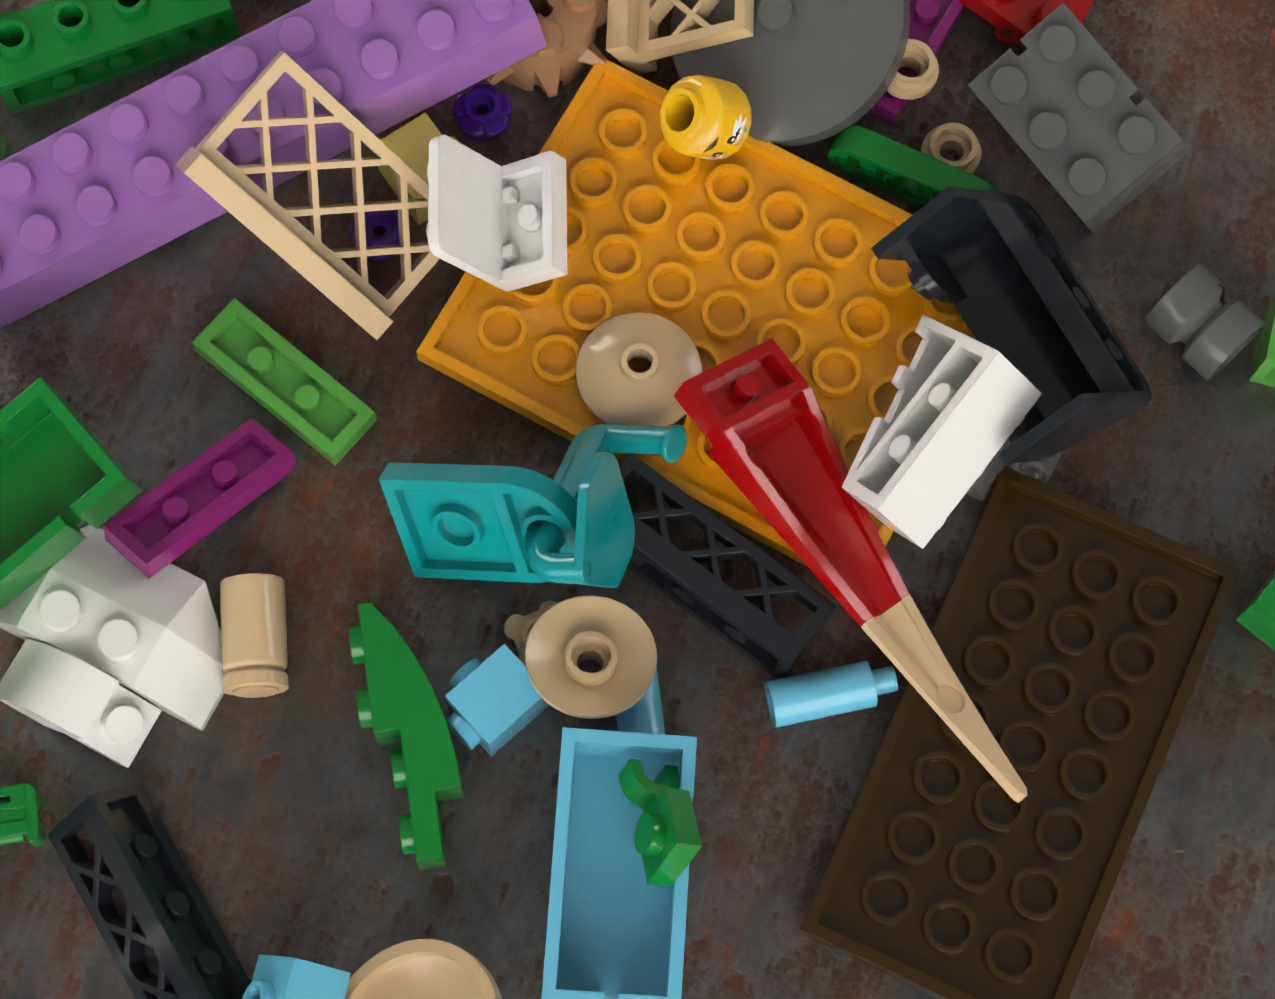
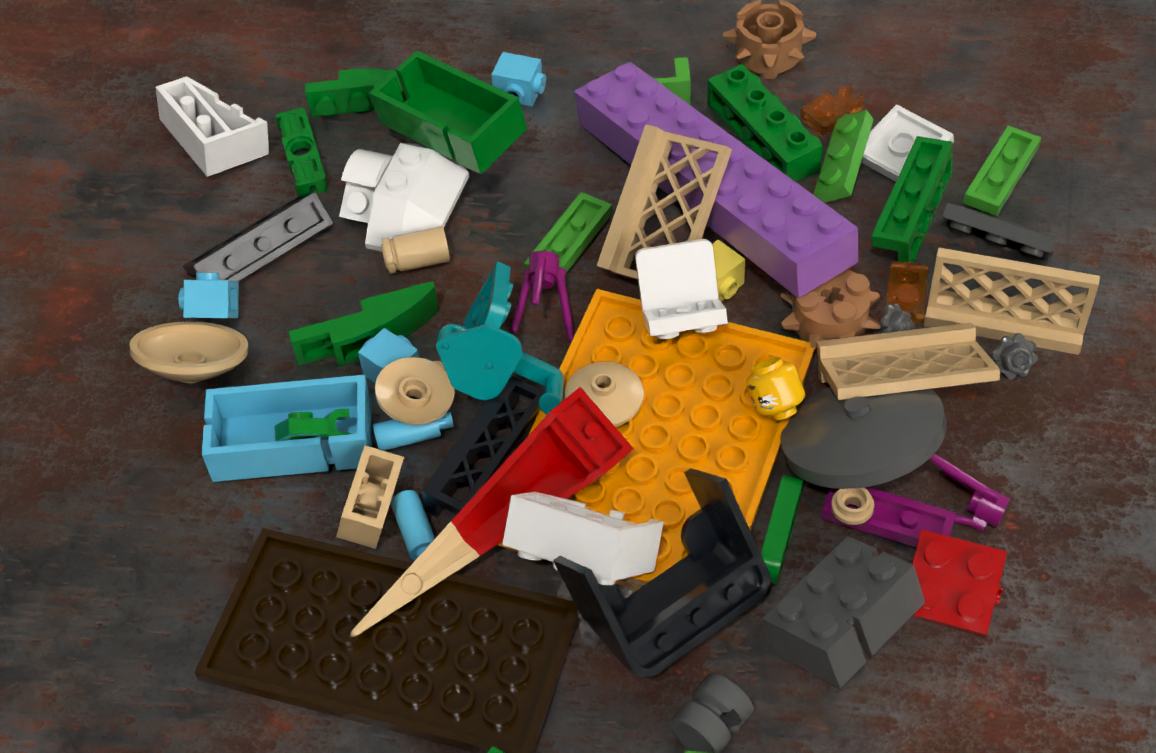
camera: 90 degrees right, 20 degrees down
magenta plate [103,418,296,579] -> none
dark purple plate [453,83,513,142] -> none
tan plate [920,122,982,175] -> none
none -> tan brick [336,445,404,549]
none -> magenta plant [510,251,575,342]

